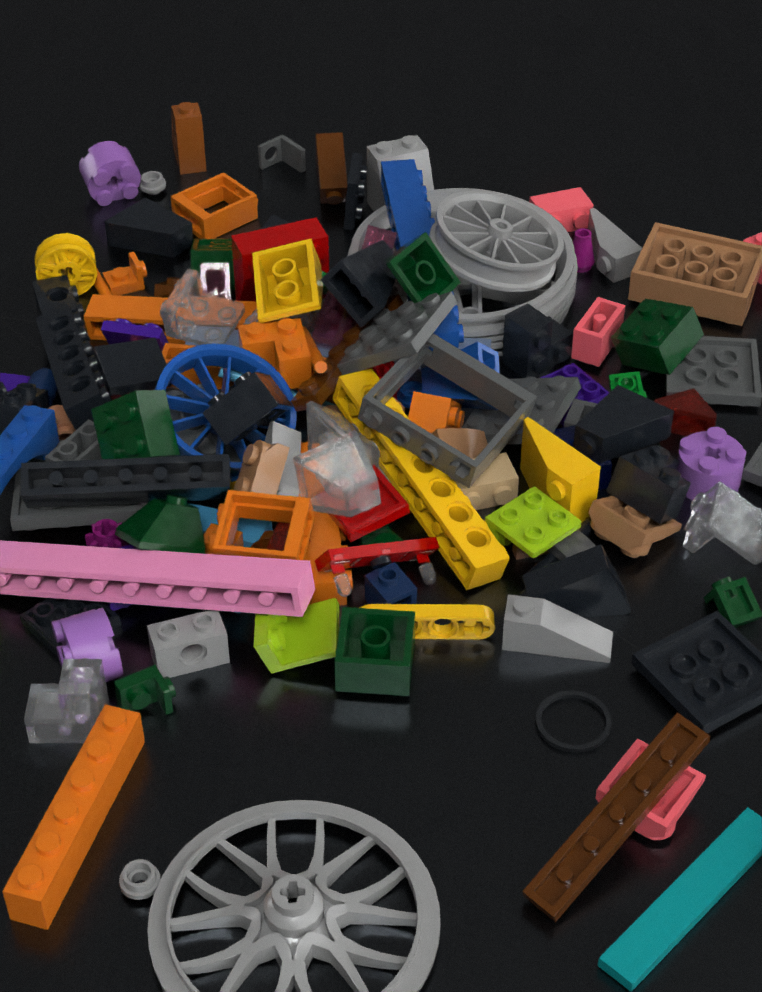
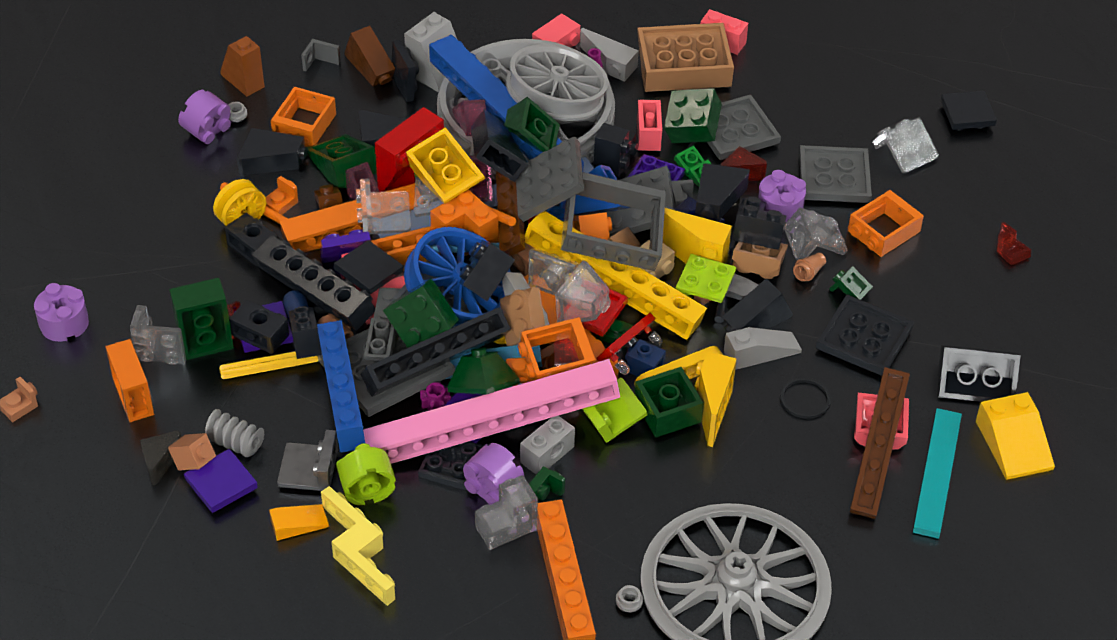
camera: 30 degrees left, 5 degrees up
none -> yellow slope [694,351,737,447]
none -> nougat cone [793,252,826,281]

